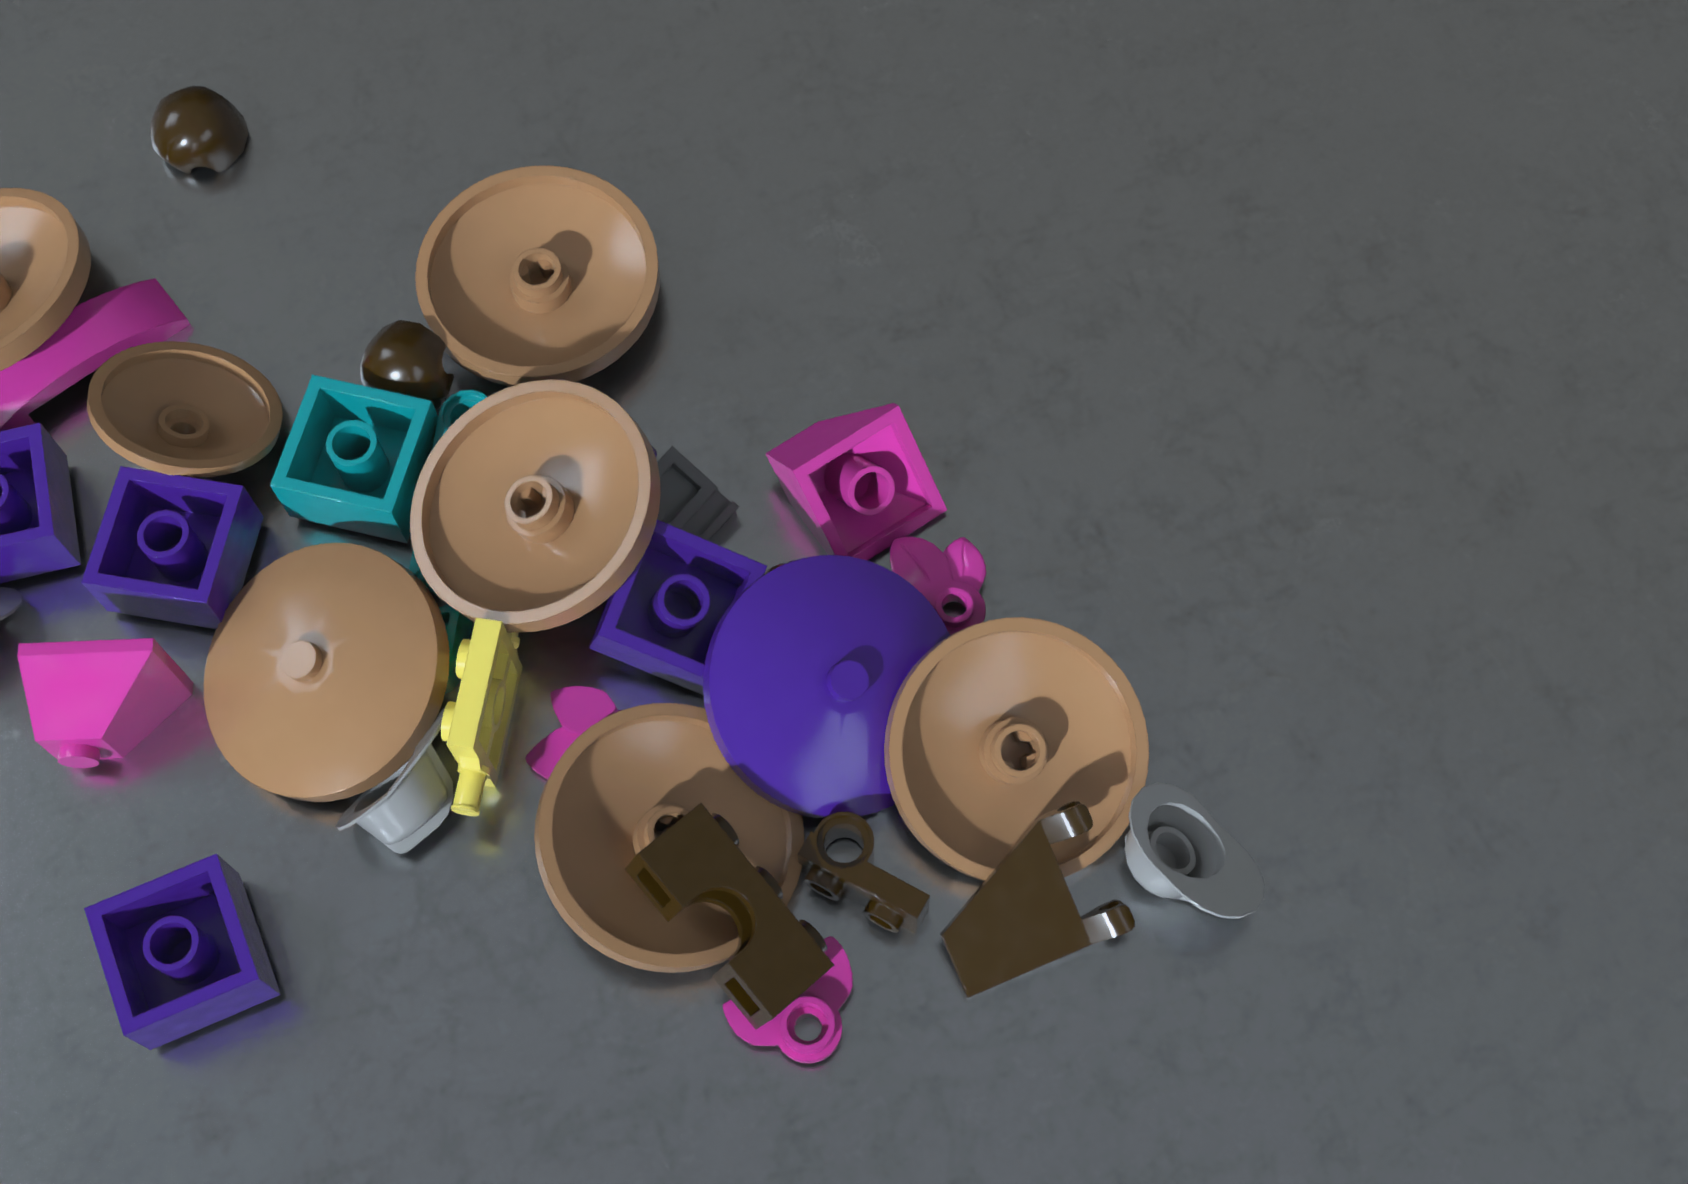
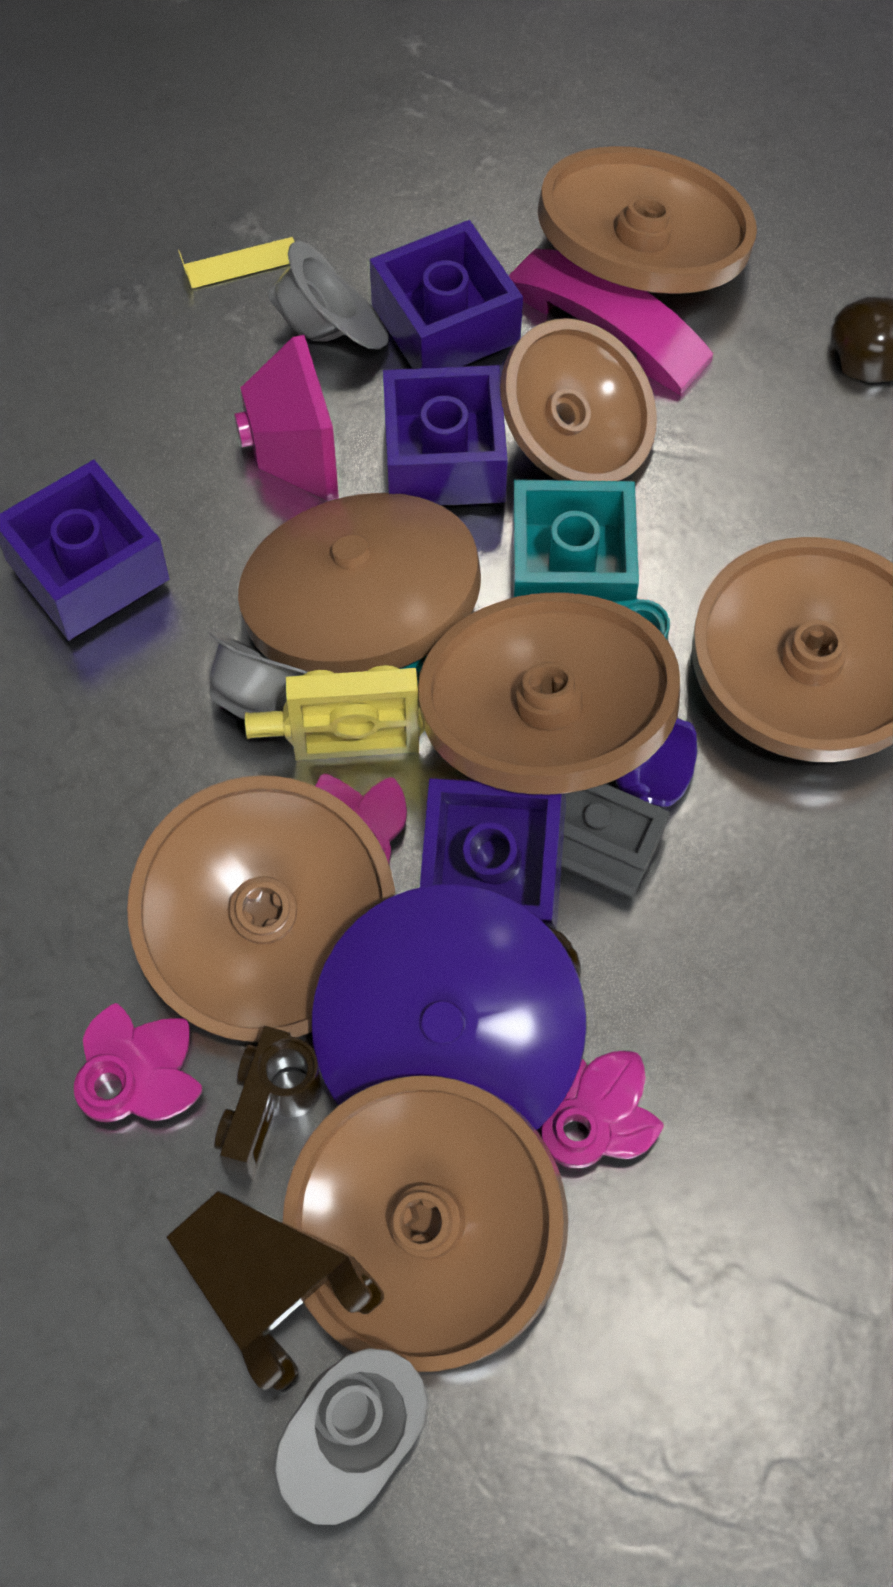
camera: 75 degrees right, 5 degrees down
dark brown hair [359,320,454,412] -> none
dark brown arch [625,803,834,1030] -> none
dark pink slope [765,403,947,561] -> none

